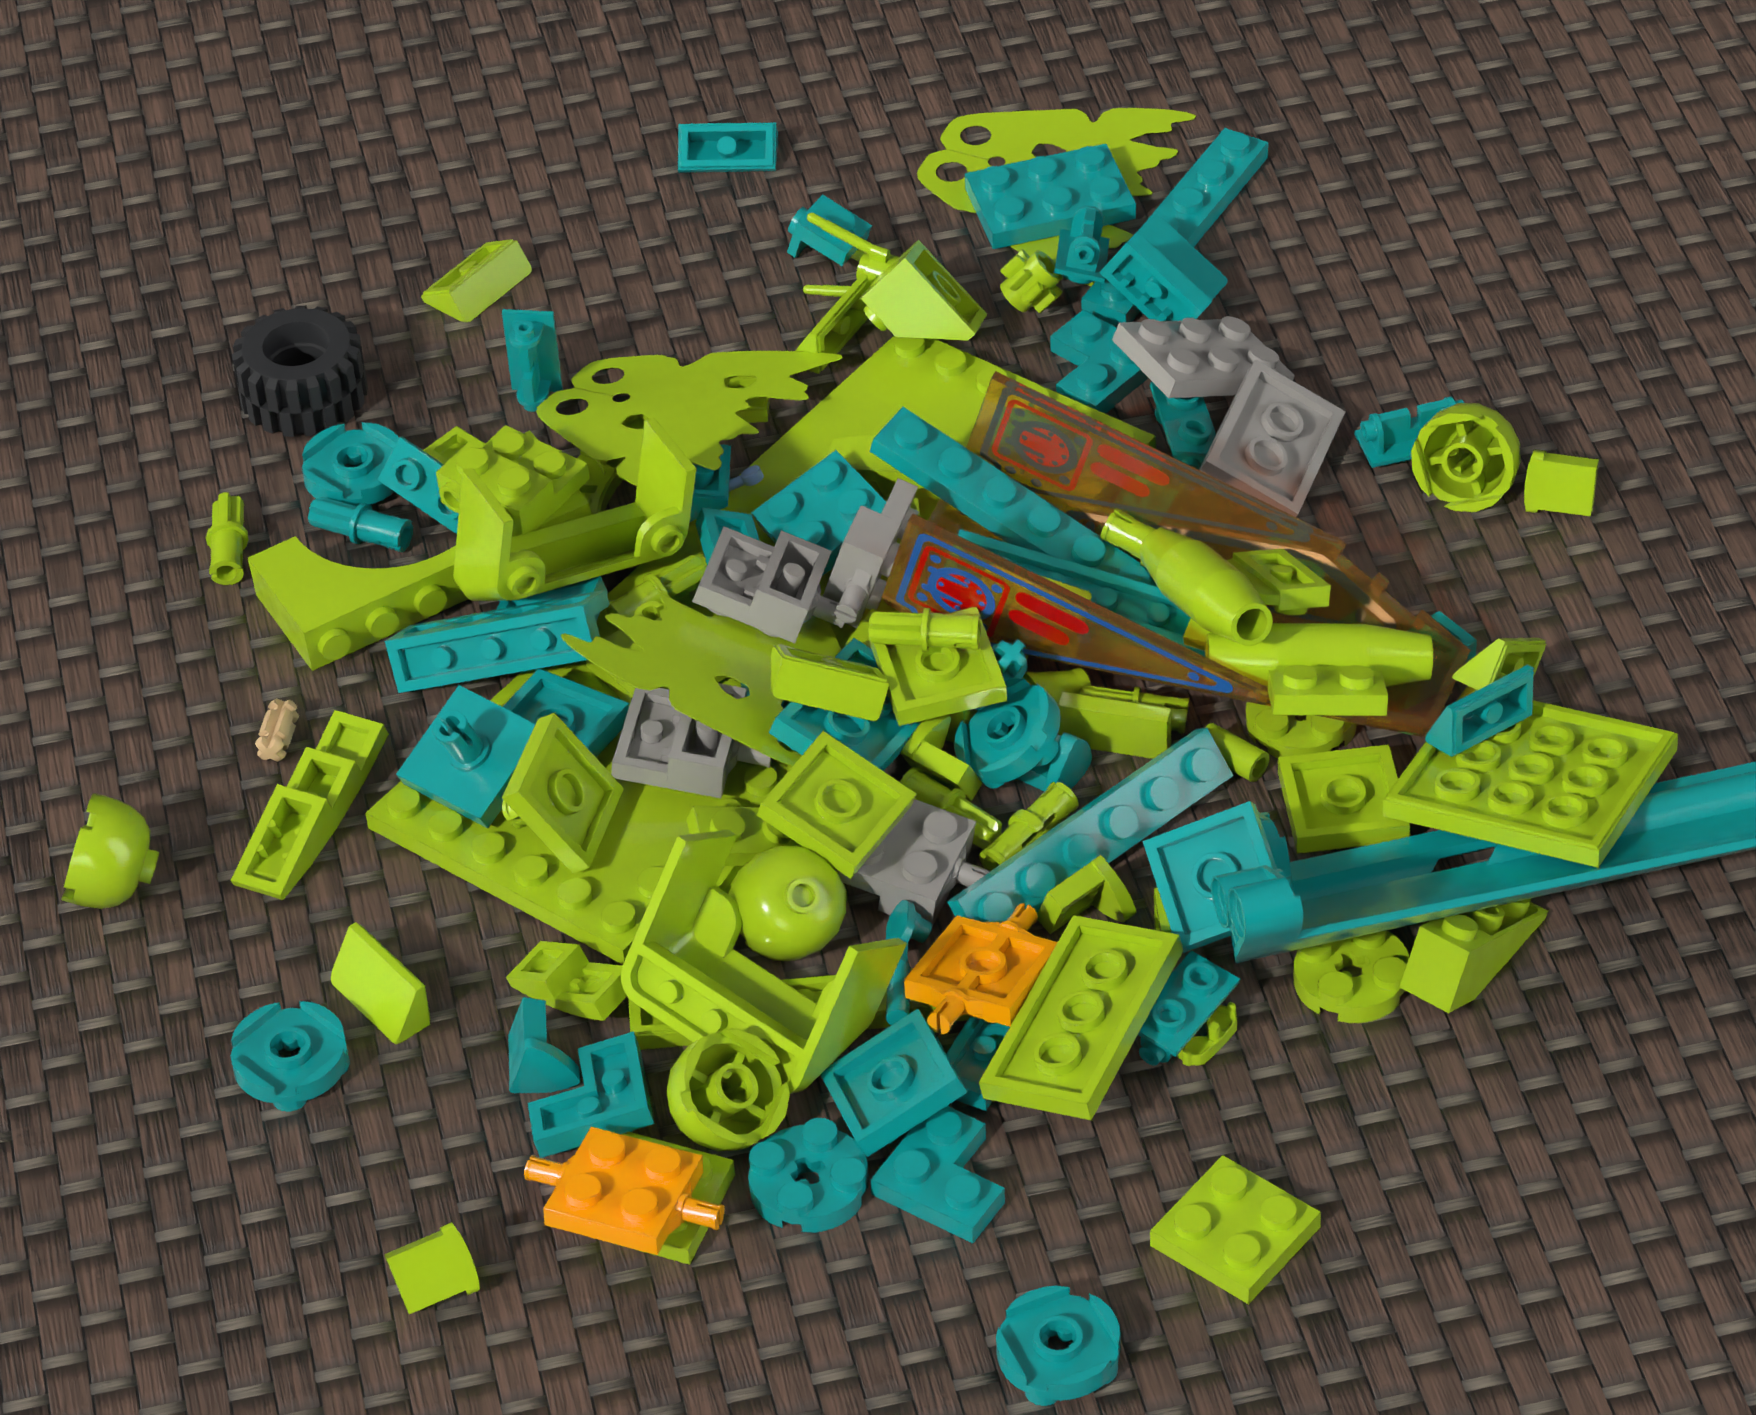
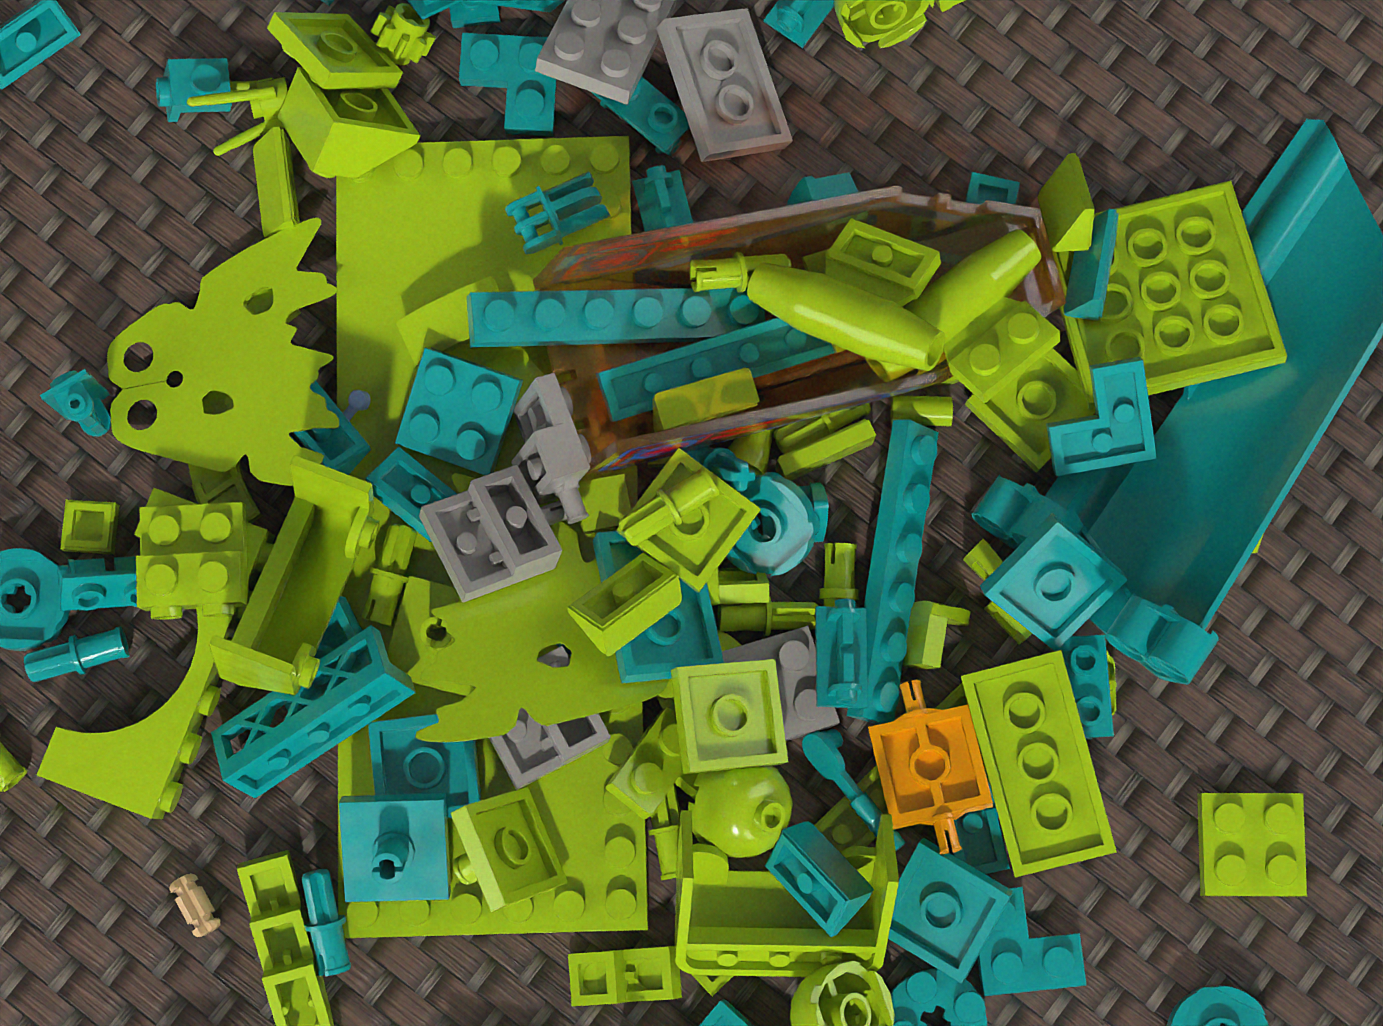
camera: 45 degrees left, 35 degrees up
none -> lime plate [267,12,403,91]
none -> teal axle [302,869,351,976]
none -> teal slope [765,821,874,937]
none -> teal hinge [815,599,868,709]
none -> teal plate [1046,357,1157,476]

